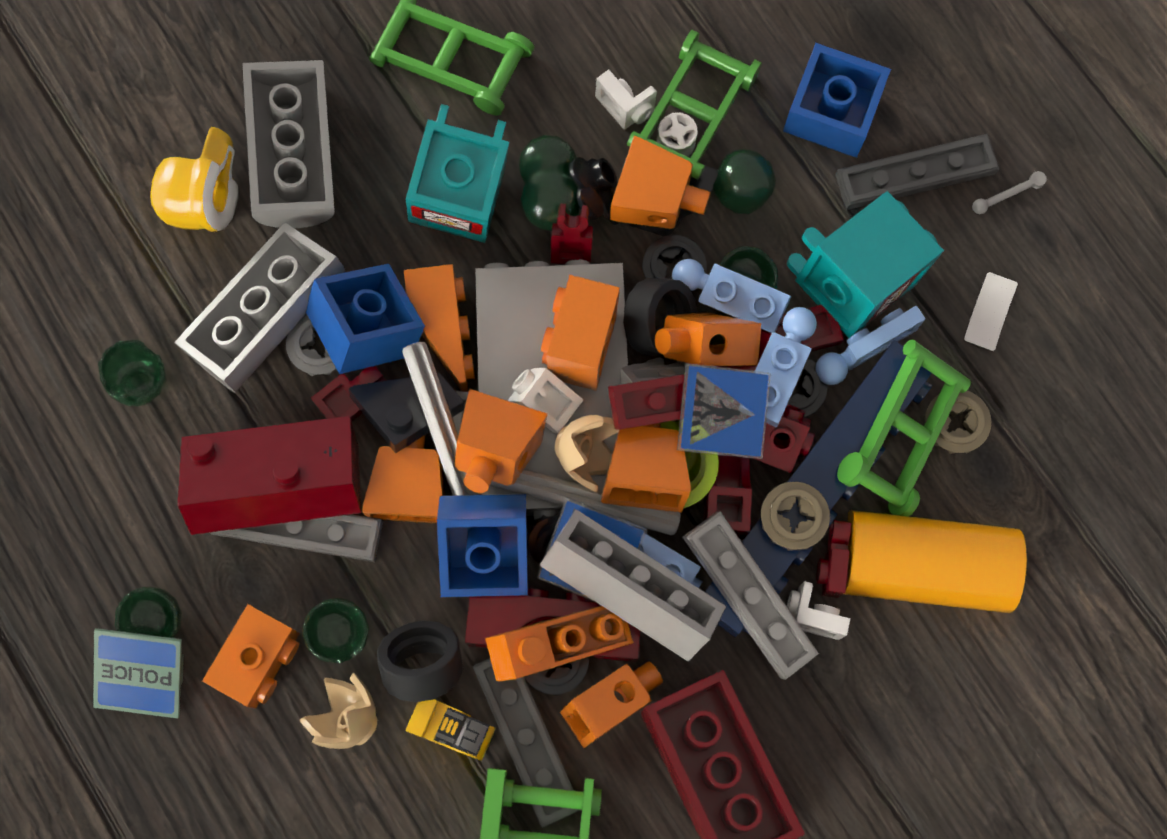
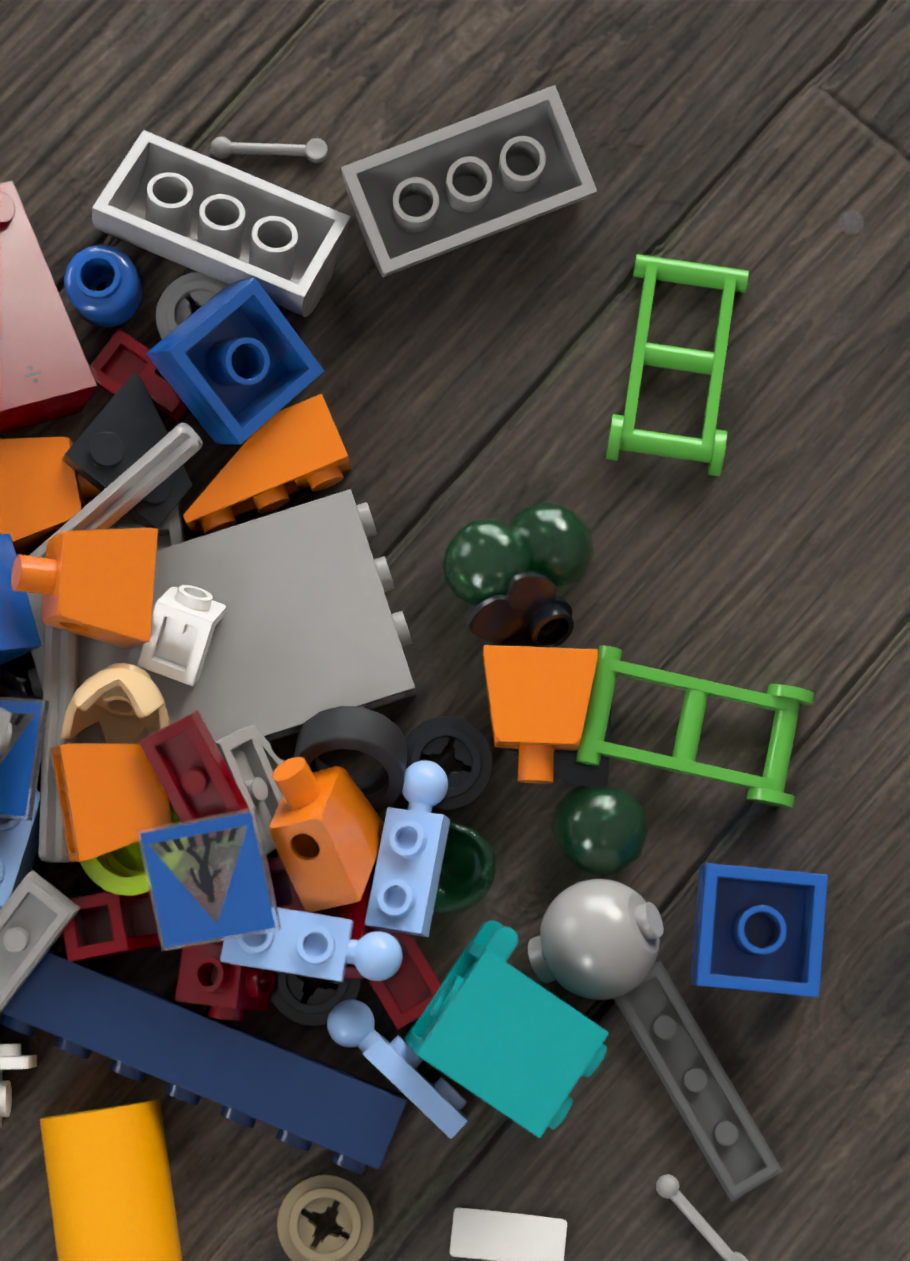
camera: 80 degrees right, 5 degrees up
clear green hair [98,340,167,407] -> none
yellow piece [150,127,239,232] -> none
teal container [406,104,509,243] -> none
orange brick [541,275,620,391] -> none
dark red plate [551,204,593,264] -> none
white bracket [595,70,657,130] -> none
white wheel [657,113,698,157] -> none
dark tan gear [760,482,830,551] -> none
dark red plate [816,520,851,598] -> none
bright green piece [837,340,971,517] -> none
none -> blue head [64,244,144,328]
none -> light grey hinge [210,136,328,163]
none -> light grey brick [528,879,663,1000]

